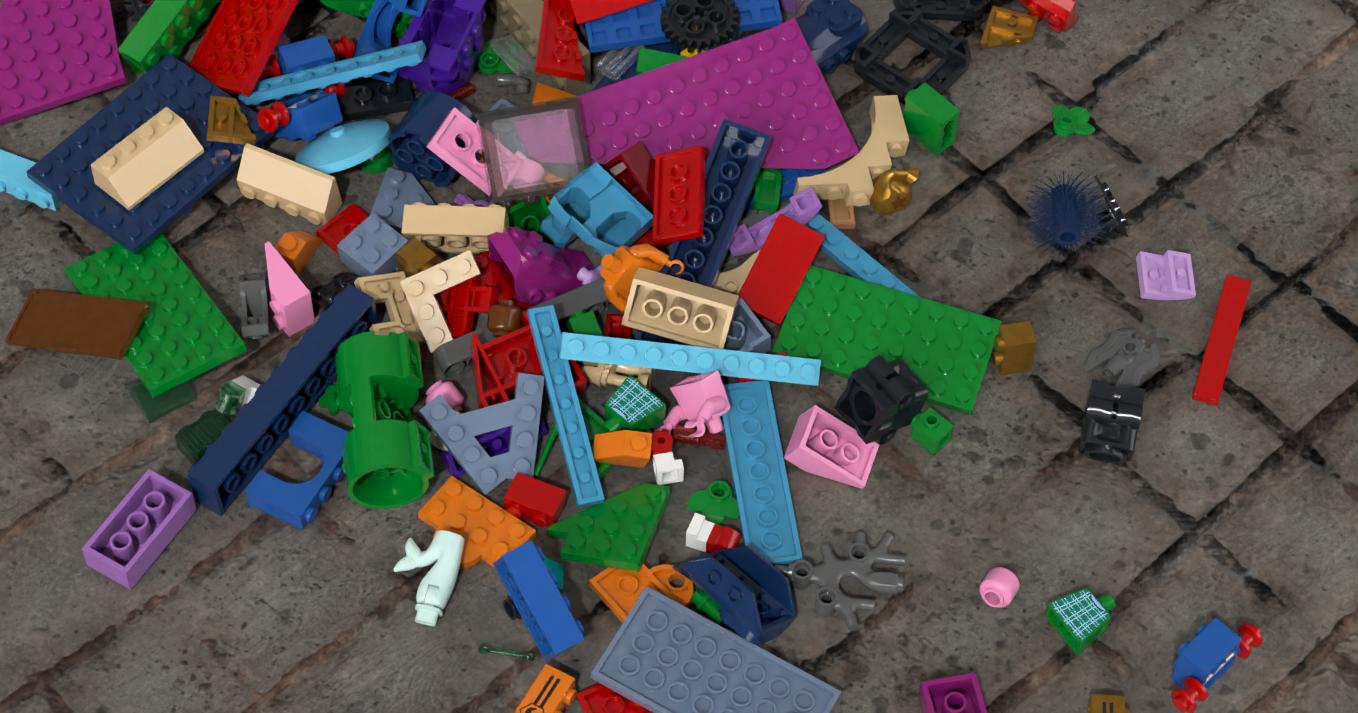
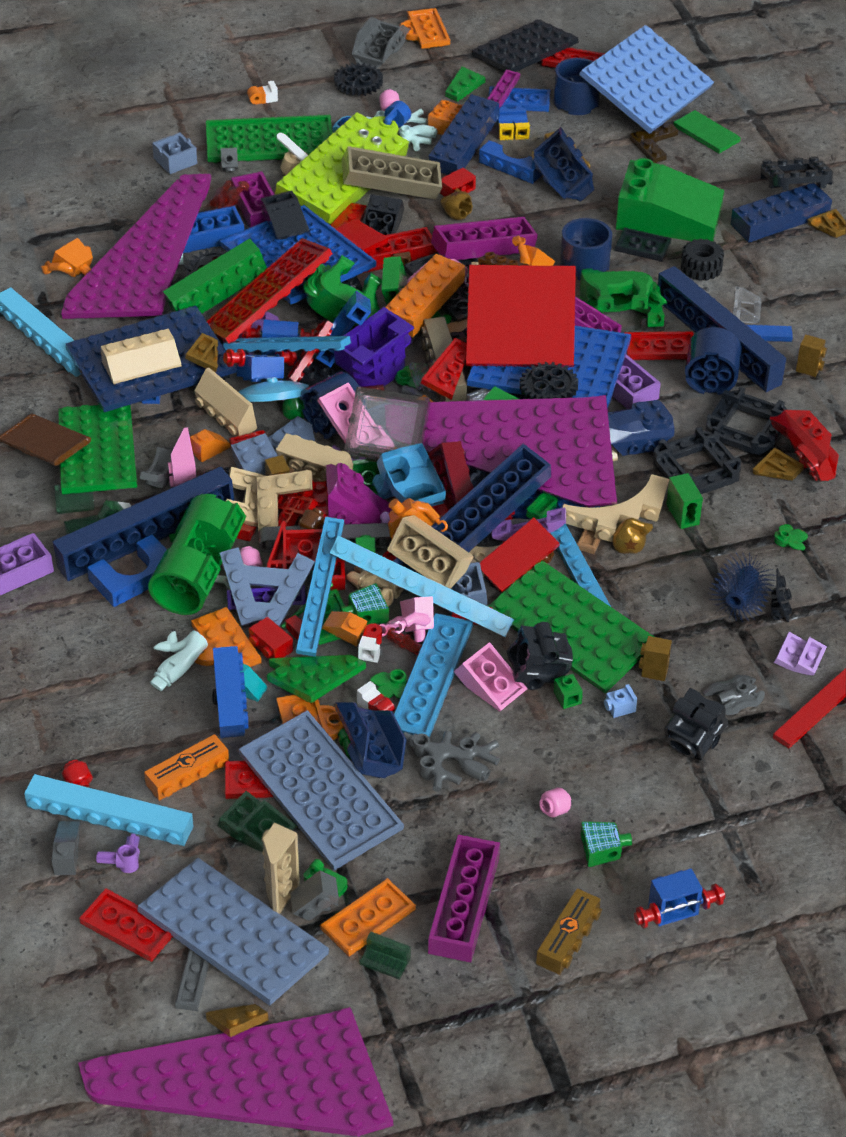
camera: 25 degrees right, 10 degrees down
clear green hinge [478,644,535,661] -> none
red tile [652,145,706,246] -> none
none -> red piece [285,615,302,640]
none -> wing [286,321,333,382]
none -> light blue brick [604,684,637,718]

